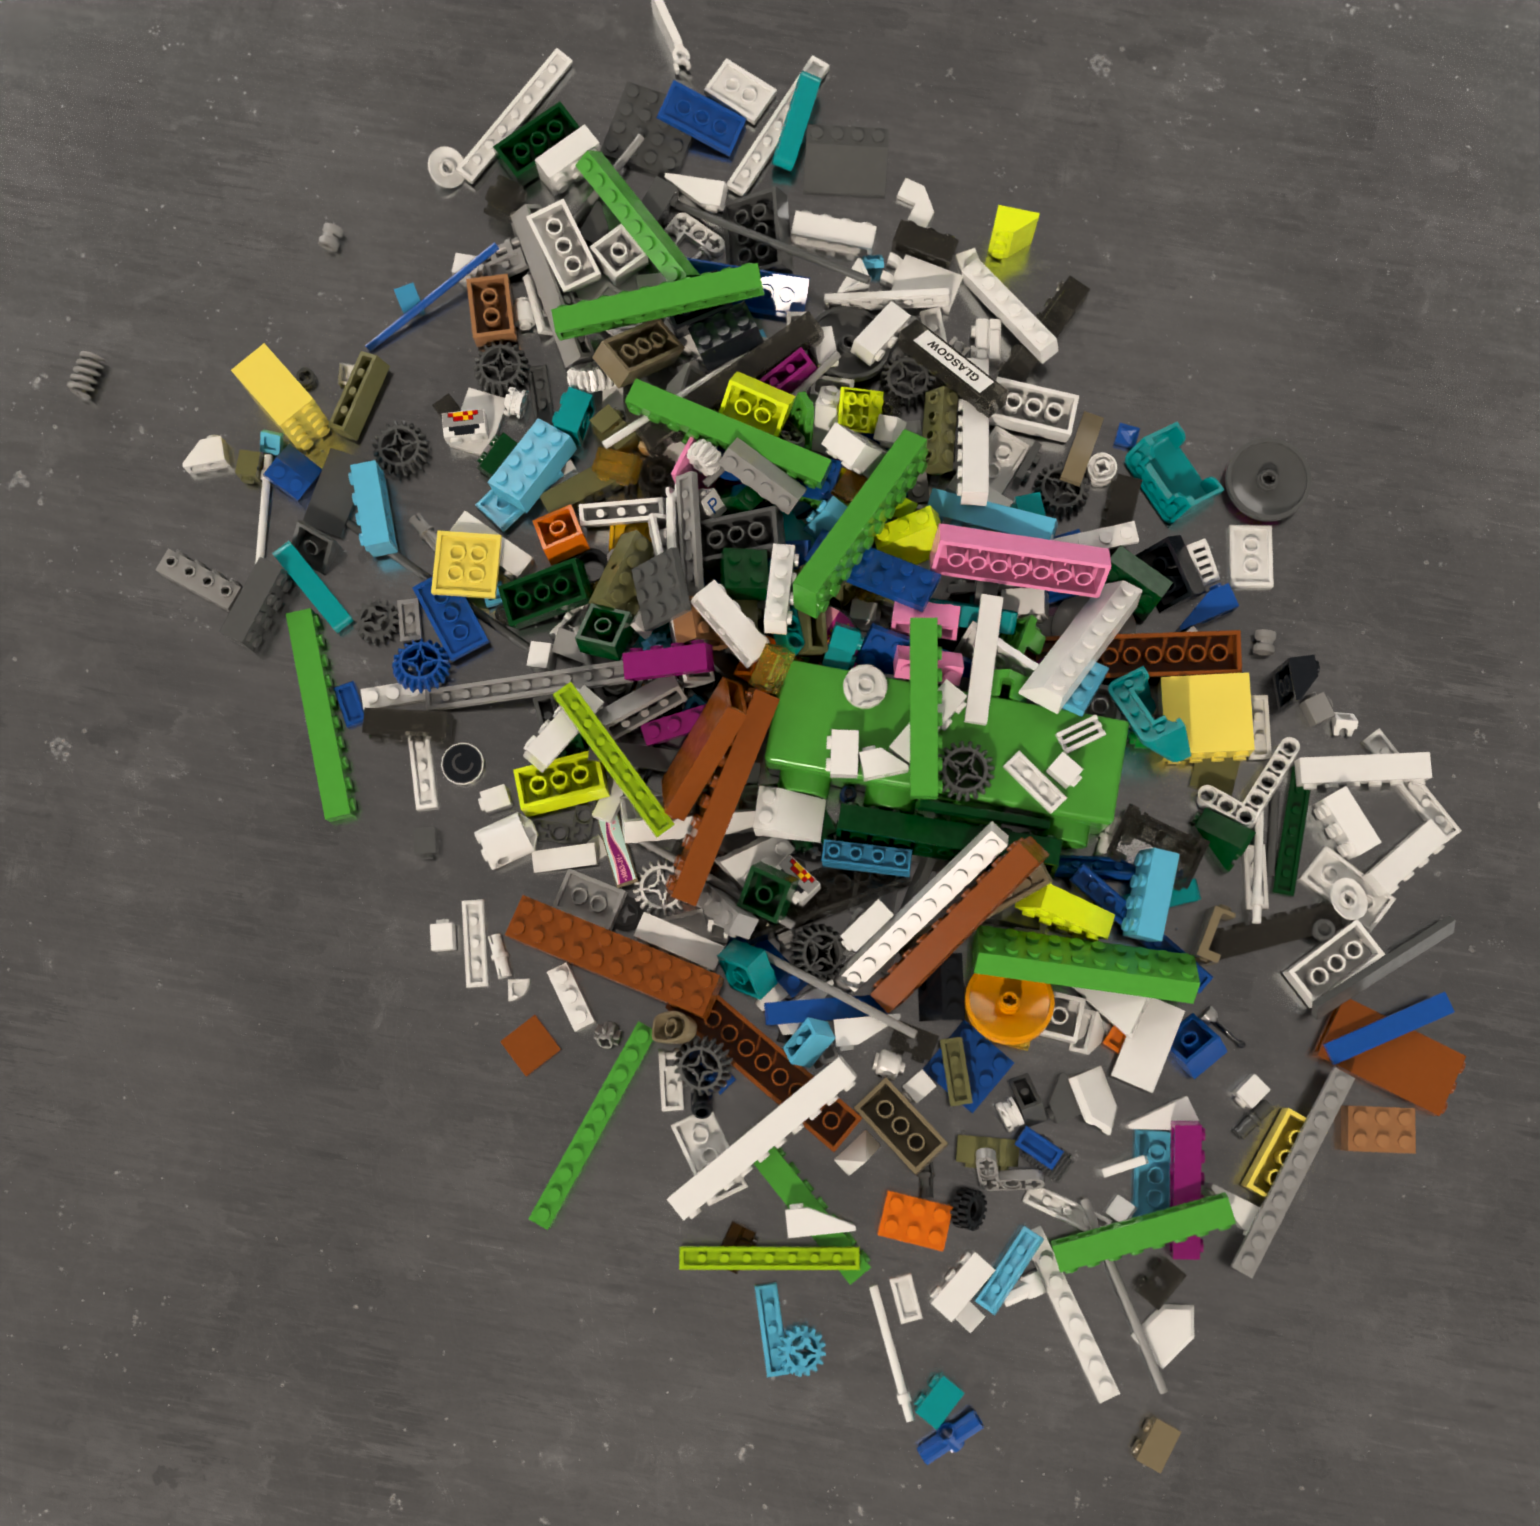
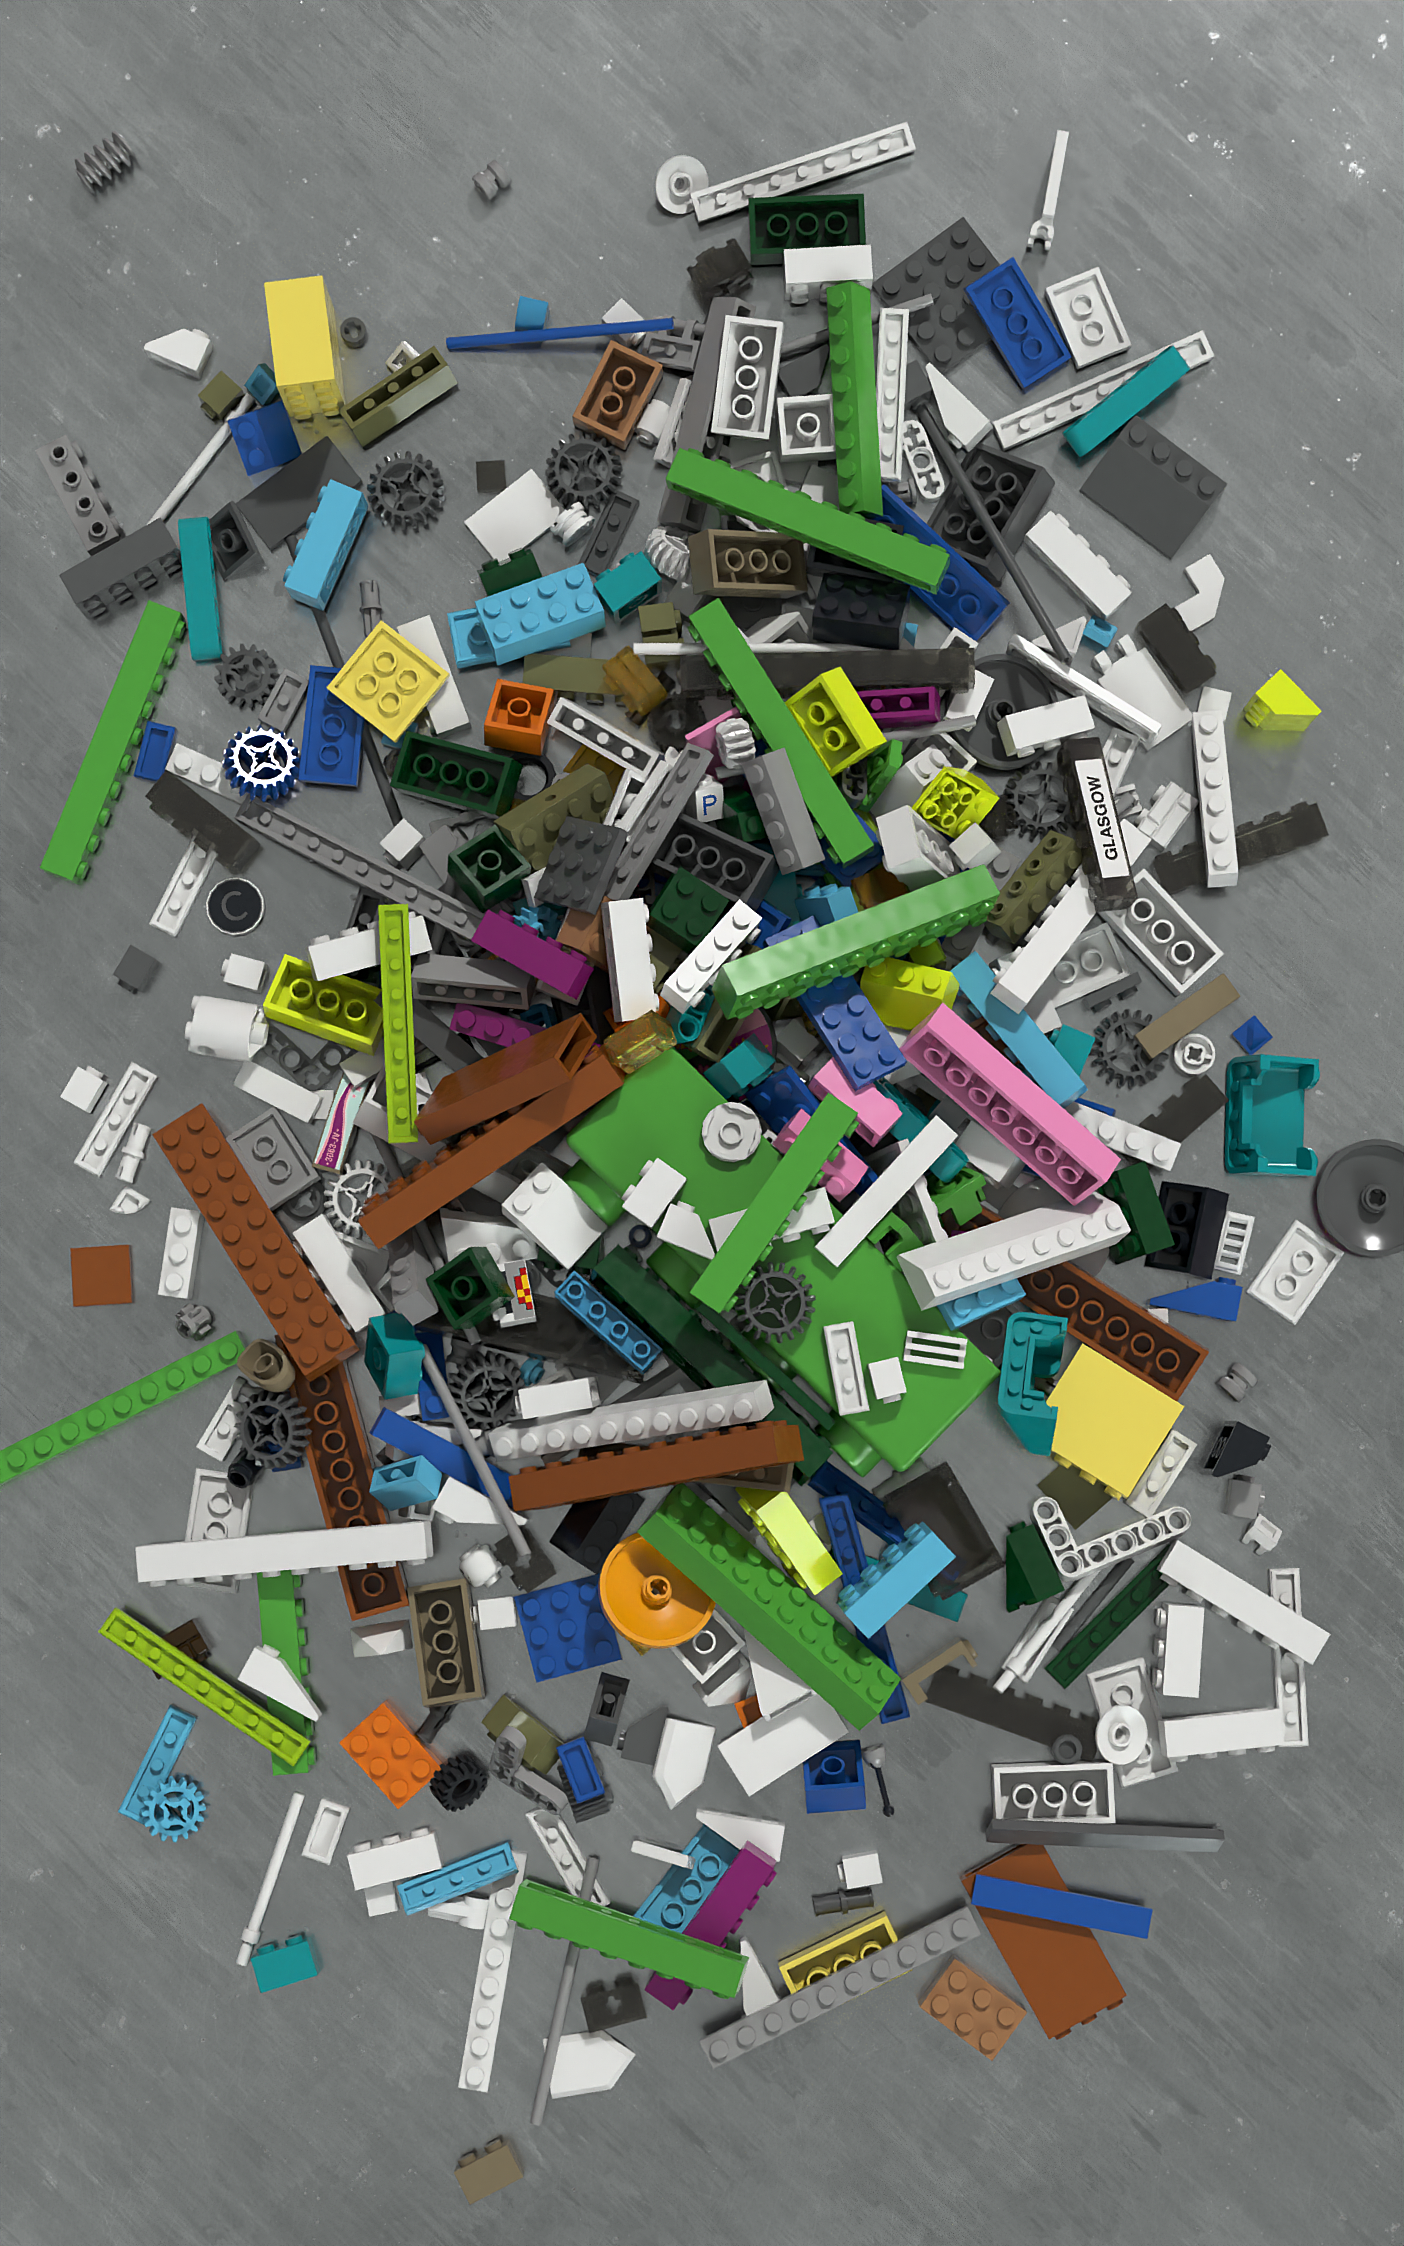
camera: 35 degrees right, 5 degrees up
brick [442,409,489,446] -> none
blue piece [917,1410,984,1465] -> none
olive plate [939,1037,973,1106] -> none
white wheel [995,1097,1025,1133] -> none
white tile [1105,1195,1138,1222] -> none
none -> medium azure plate [519,1357,544,1386]
none -> white tile [876,308,909,482]

